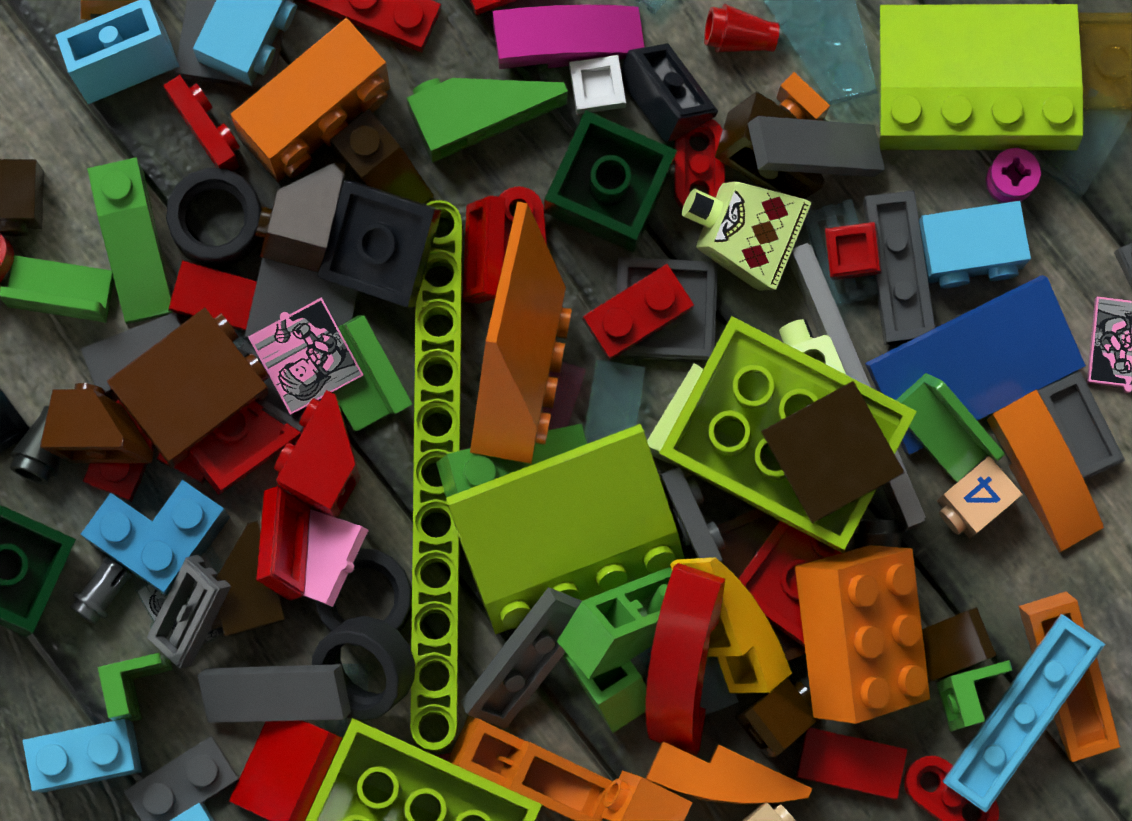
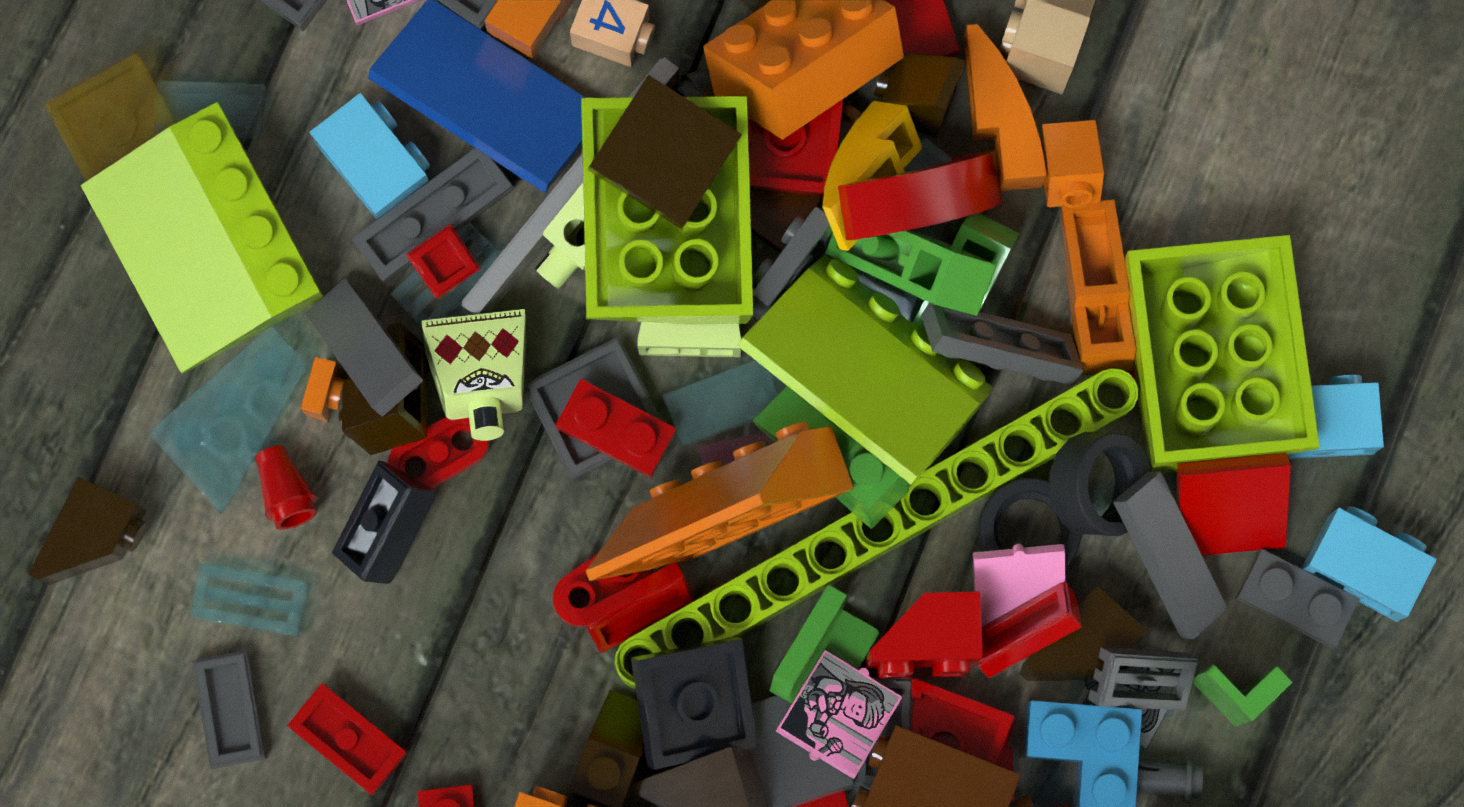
camera: 115 degrees left, 0 degrees up
medium azure brick [23,719,142,793] -> none
bright green slope [407,78,568,163] -> none
dark pink slope [493,4,644,69] -> none
dark green brick [544,110,677,252] -> none
white plate [569,55,626,115] -> none
bright green panel [896,373,1005,482] -> none
dark pink wheel [985,148,1041,203] -> none

